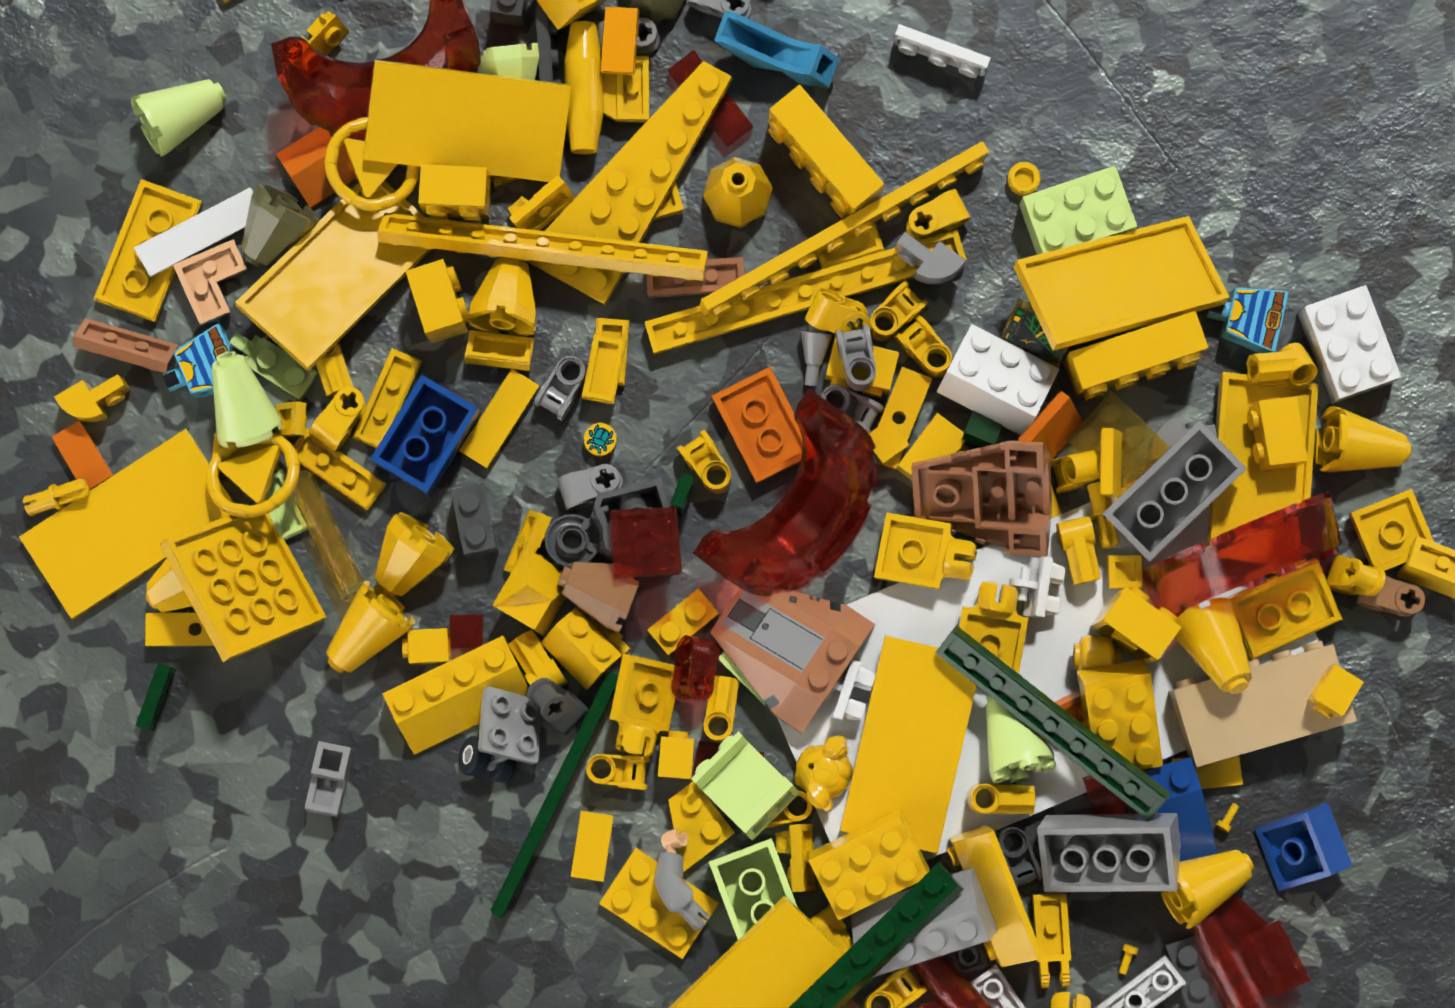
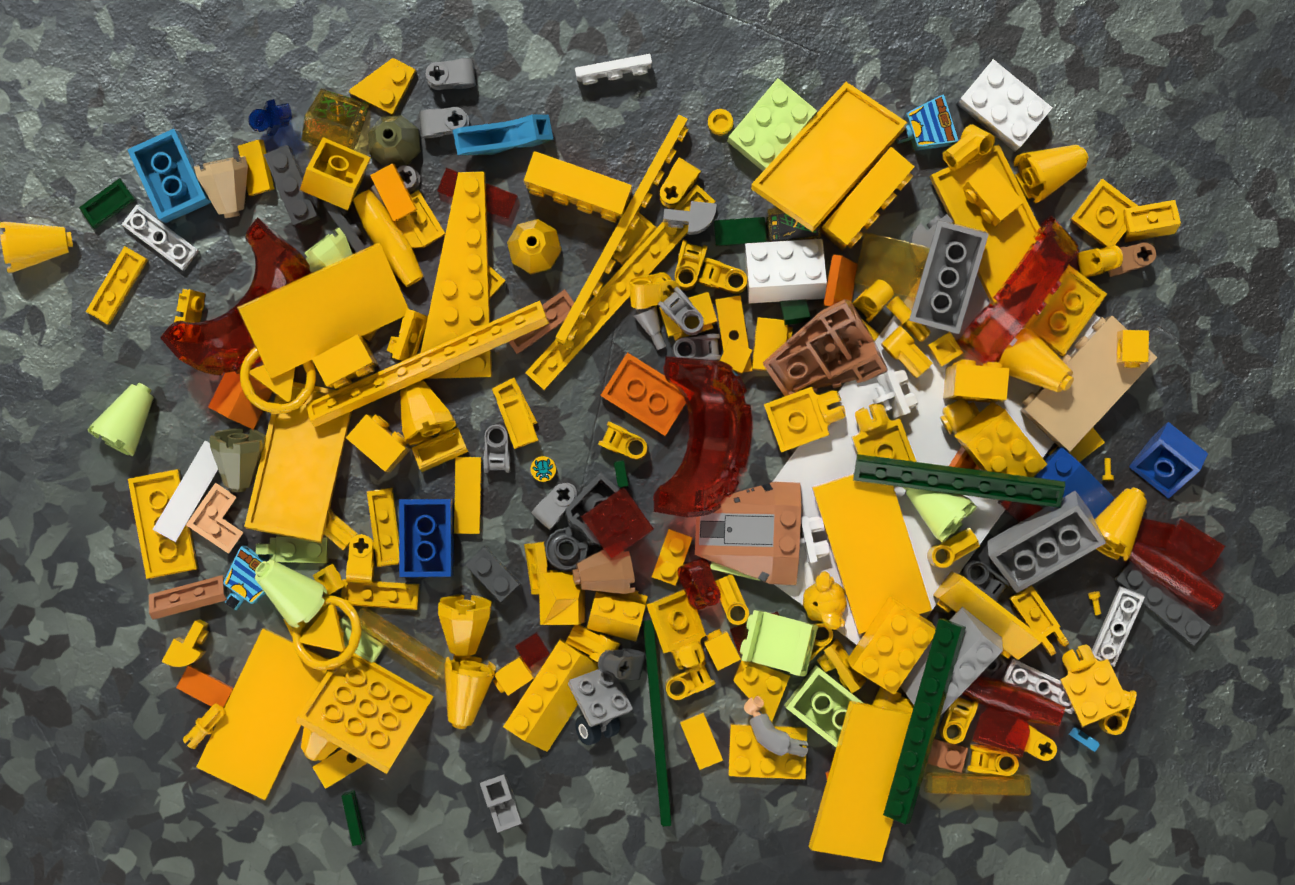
camera: 30 degrees left, 5 degrees up
yellow tile [1100,428,1122,498] -> none
none -> dark green tile [714,217,767,247]

